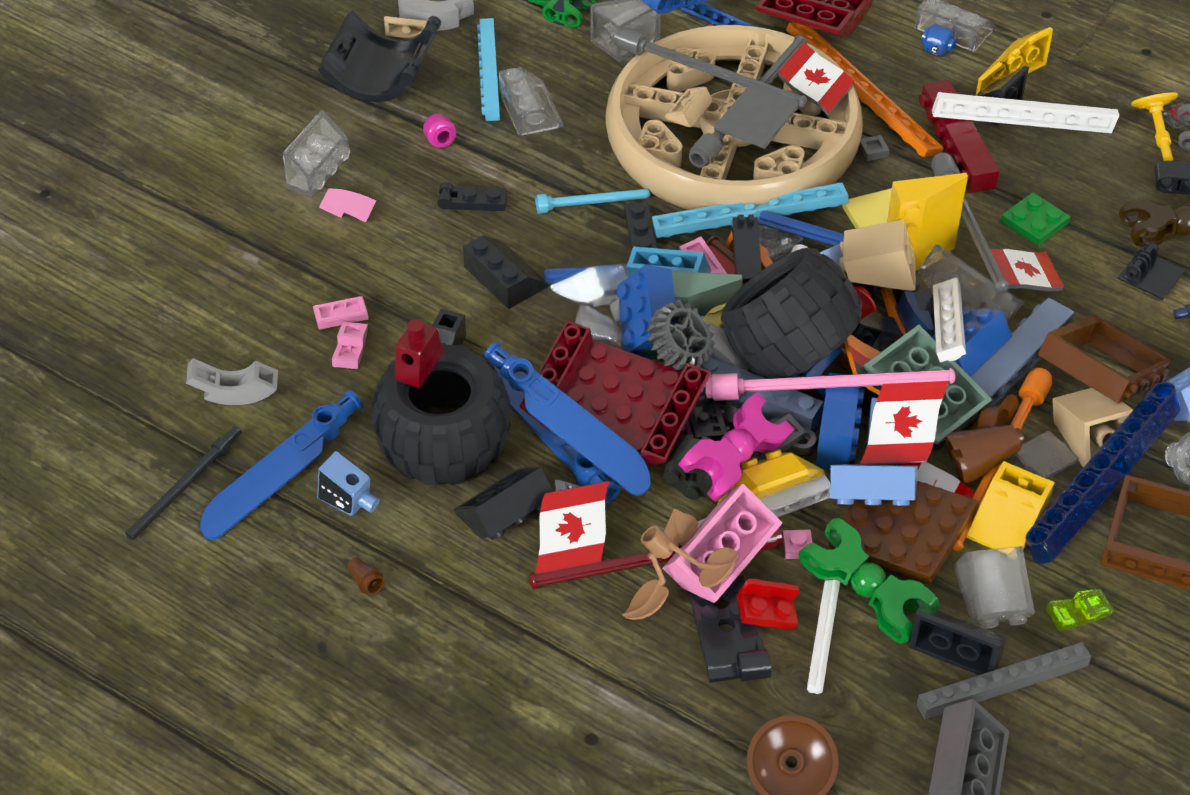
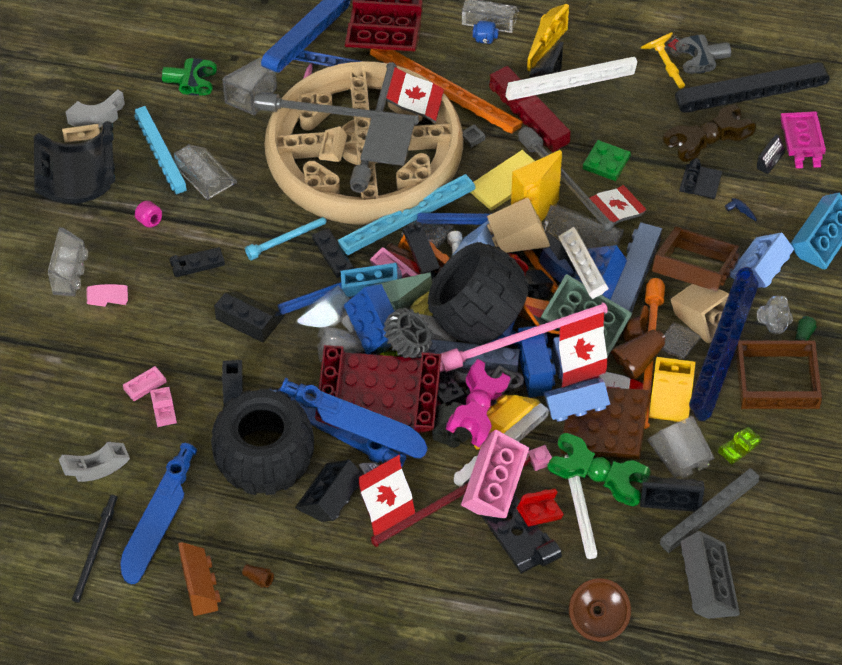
camera: 20 degrees left, 5 degrees up
medium blue torso [317,451,380,516] -> none
dark red torso [395,319,443,388] -> none
medium nougat plant [622,509,739,620] -> none
none -> dark orange slope [178,542,221,616]

